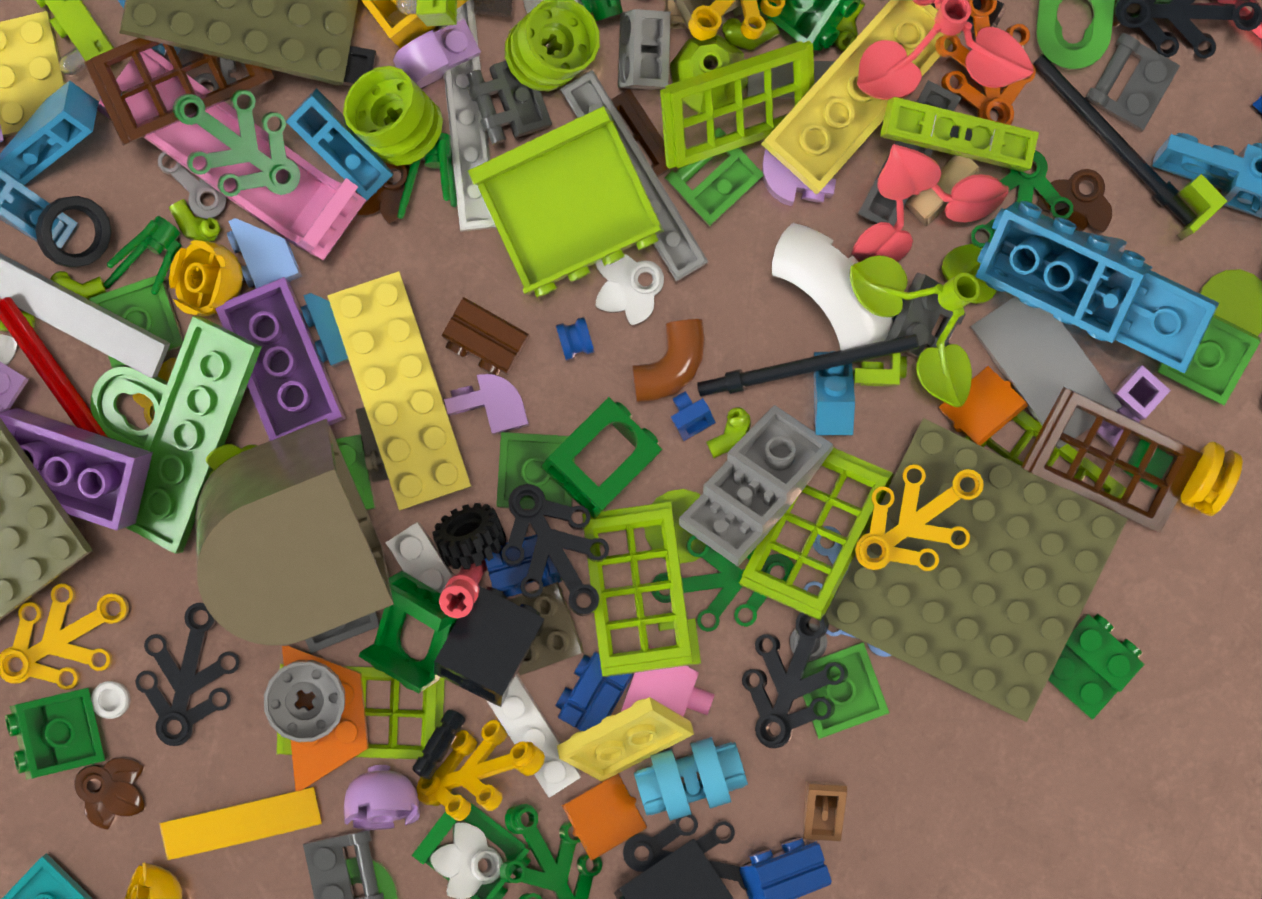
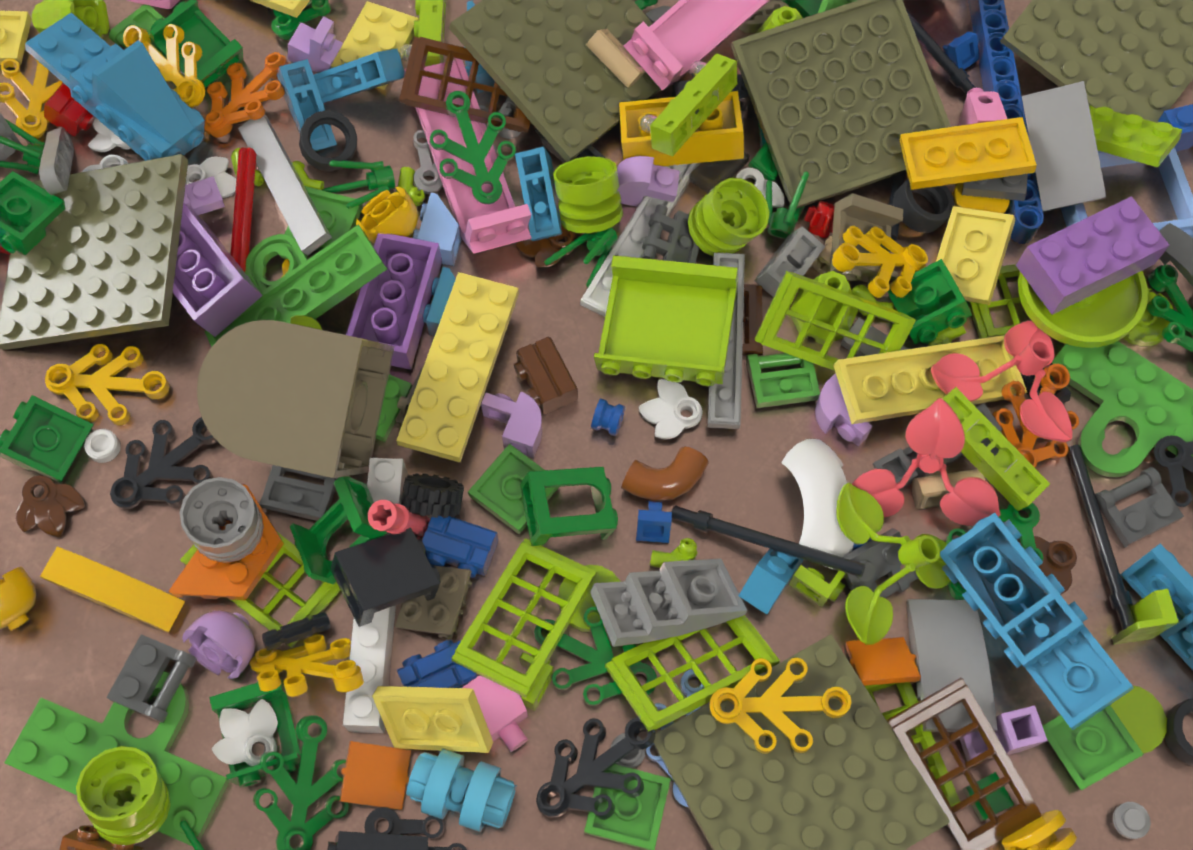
camera: 30 degrees right, 20 degrees down
black plant [502,484,609,616] -> none

